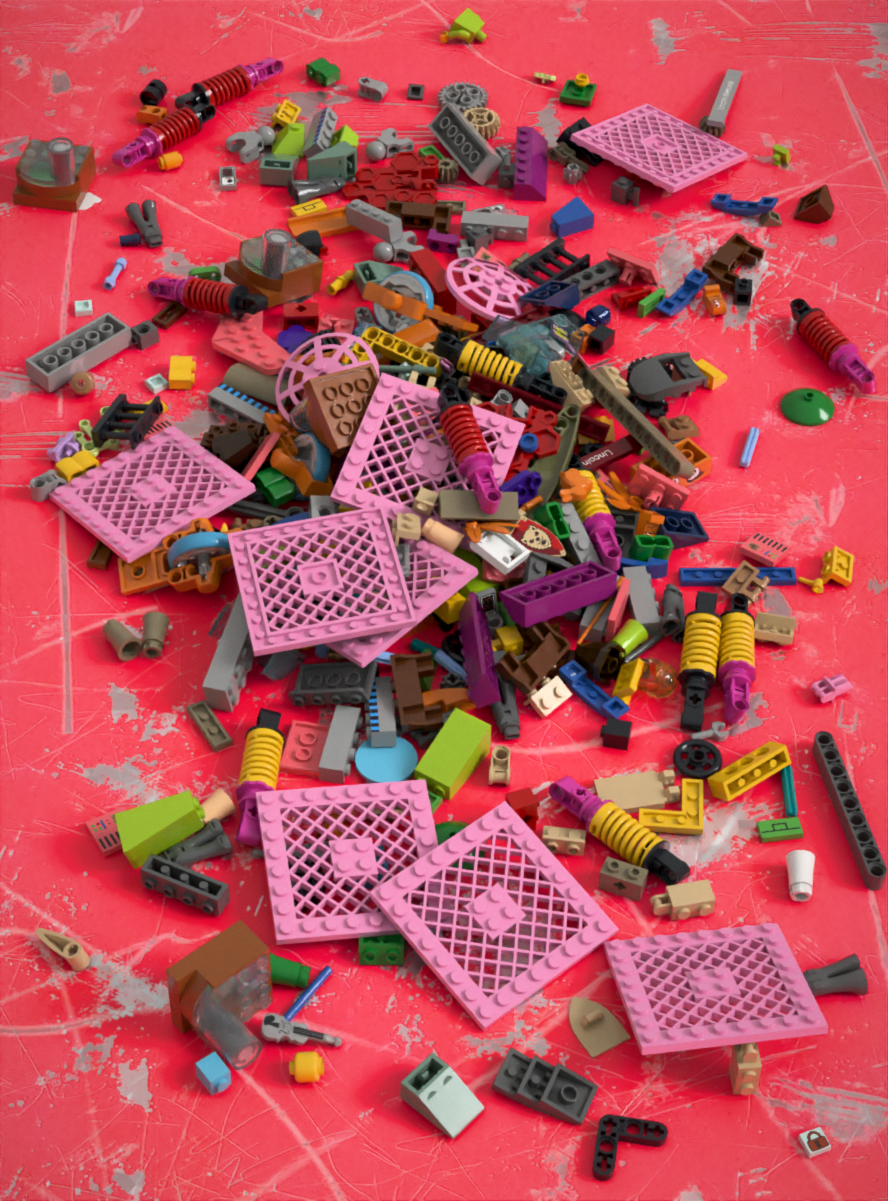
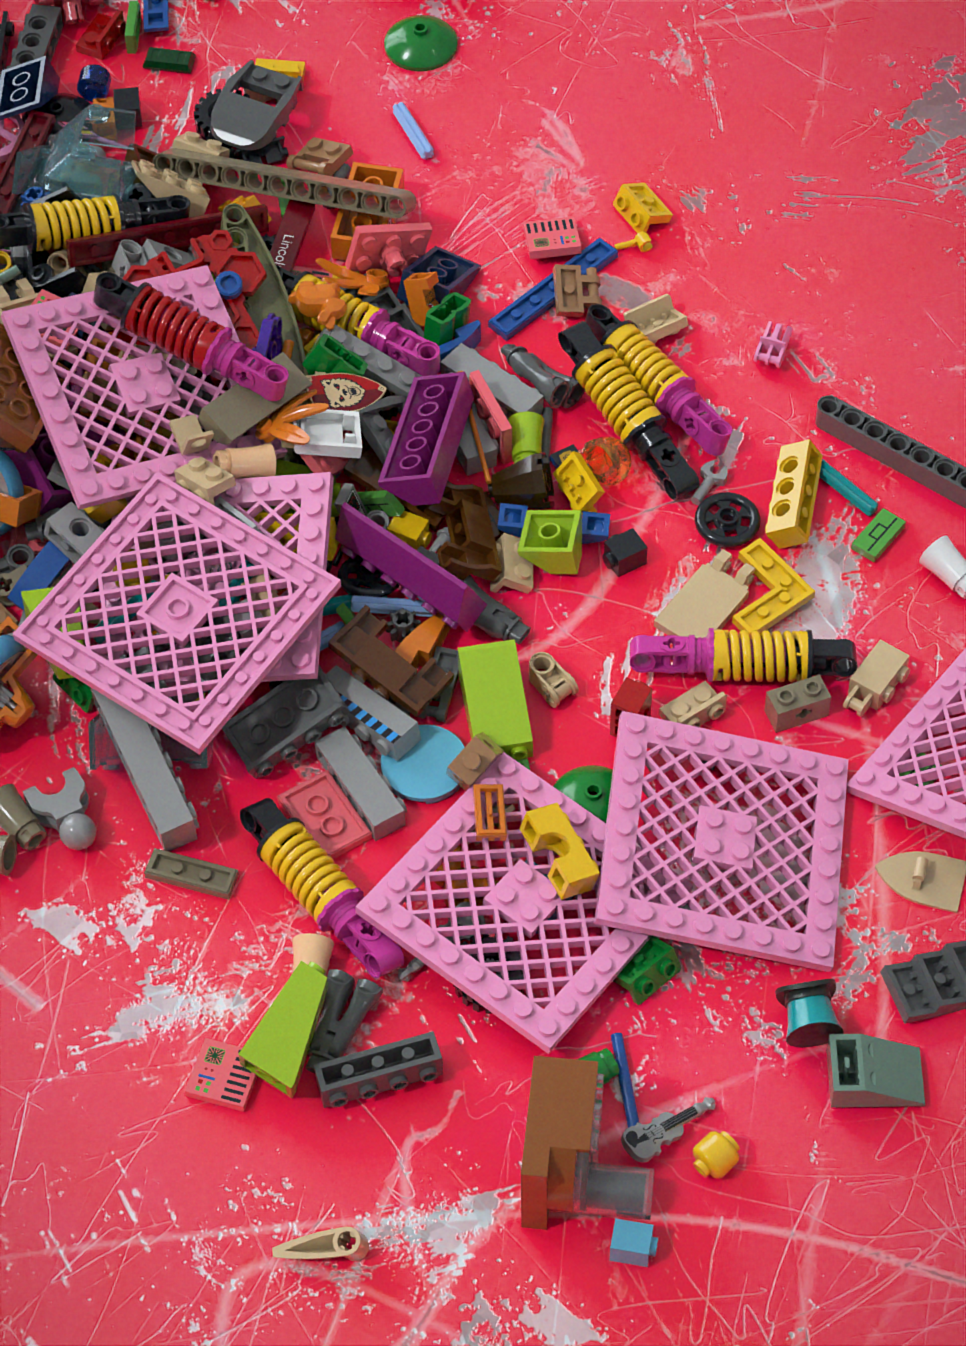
camera: 40 degrees left, 10 degrees up
none -> light grey piece [22,767,97,850]
none -> dark green tile [142,47,196,74]
none -> medium nougat torso [446,732,505,791]
none -> orange tile [473,784,507,841]
none -> lime slope [517,510,582,574]
none -> yellow arch [519,802,600,900]
none -> hat [775,979,844,1047]

